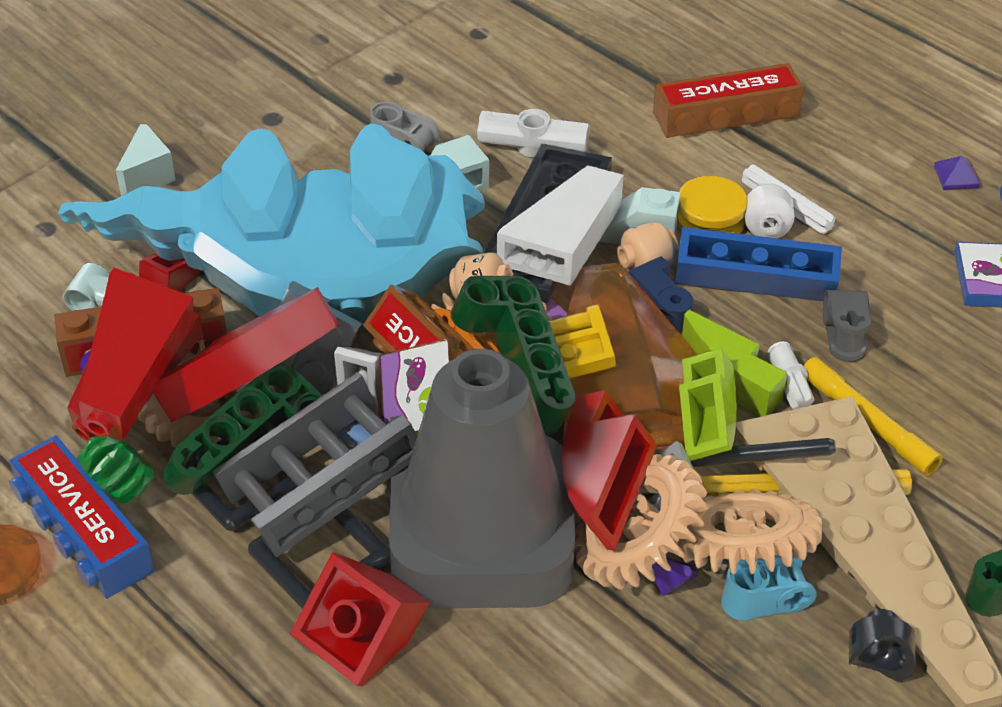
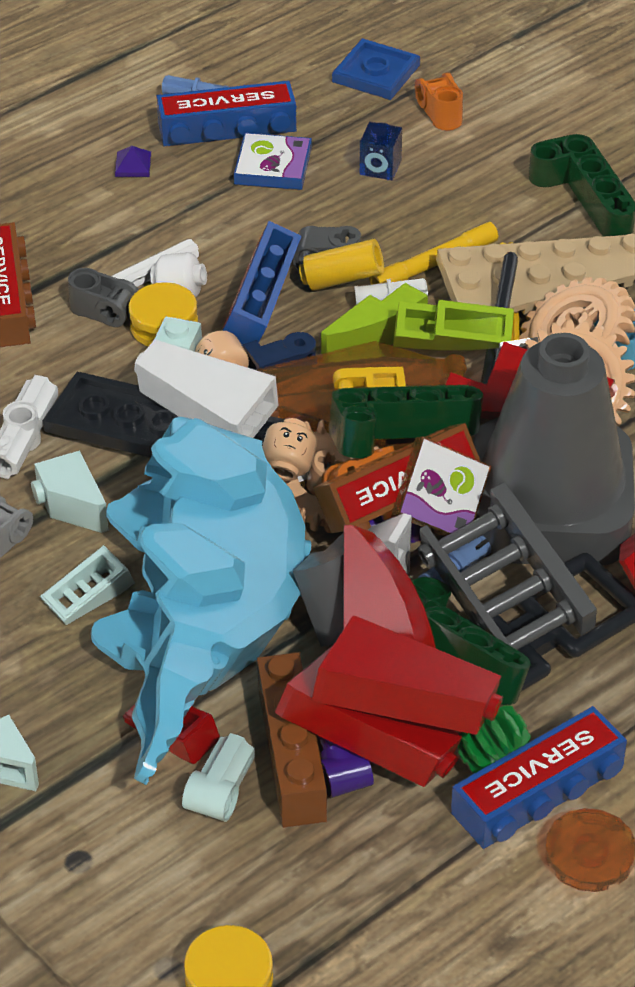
camera: 85 degrees left, 0 degrees up
none -> dark grey piece [68,268,138,327]
none -> yellow brick [299,239,384,291]

